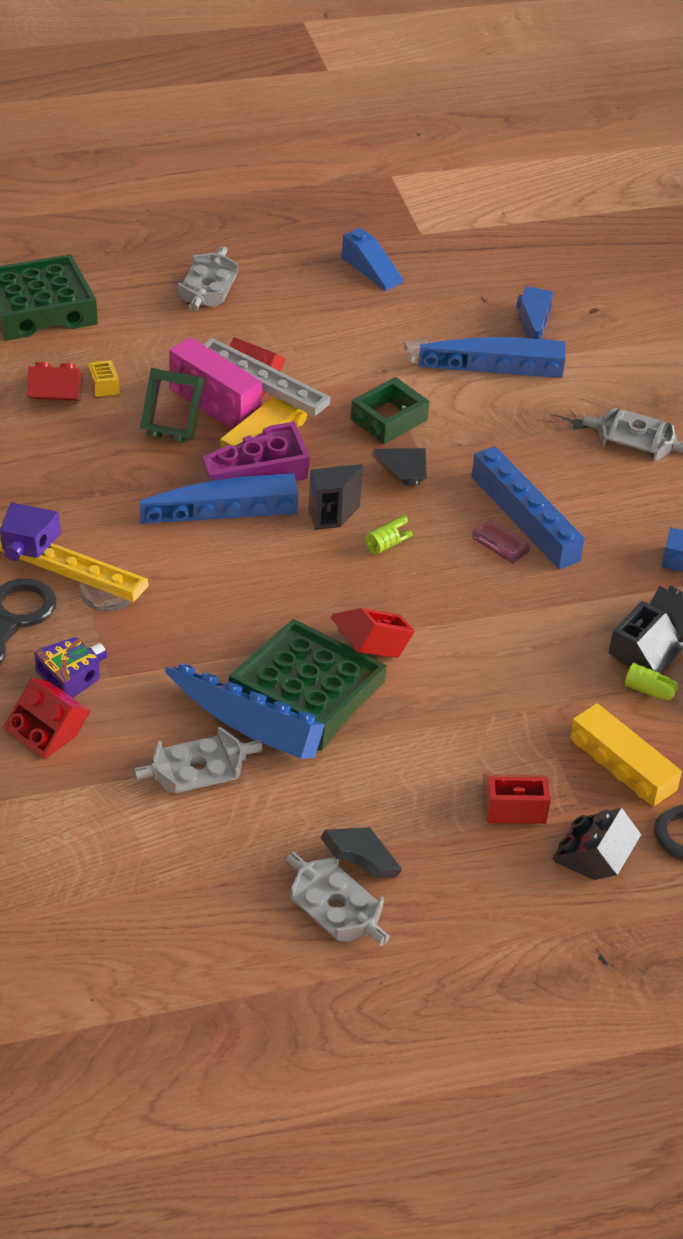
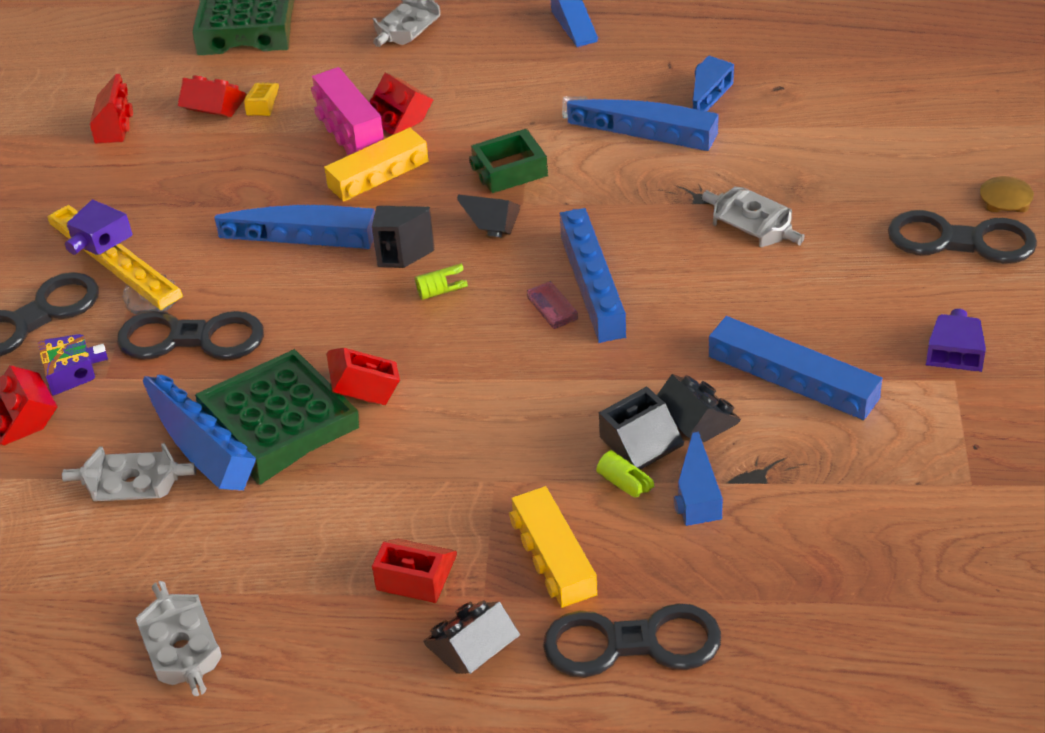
camera: 25 degrees right, 0 degrees up
dark green window [140,368,205,442] -> none
magenta wedge [202,421,310,481] -> none
light grey plate [203,338,330,417] -> none
black tile [320,827,402,878] -> none
none -> black bar [117,311,264,360]

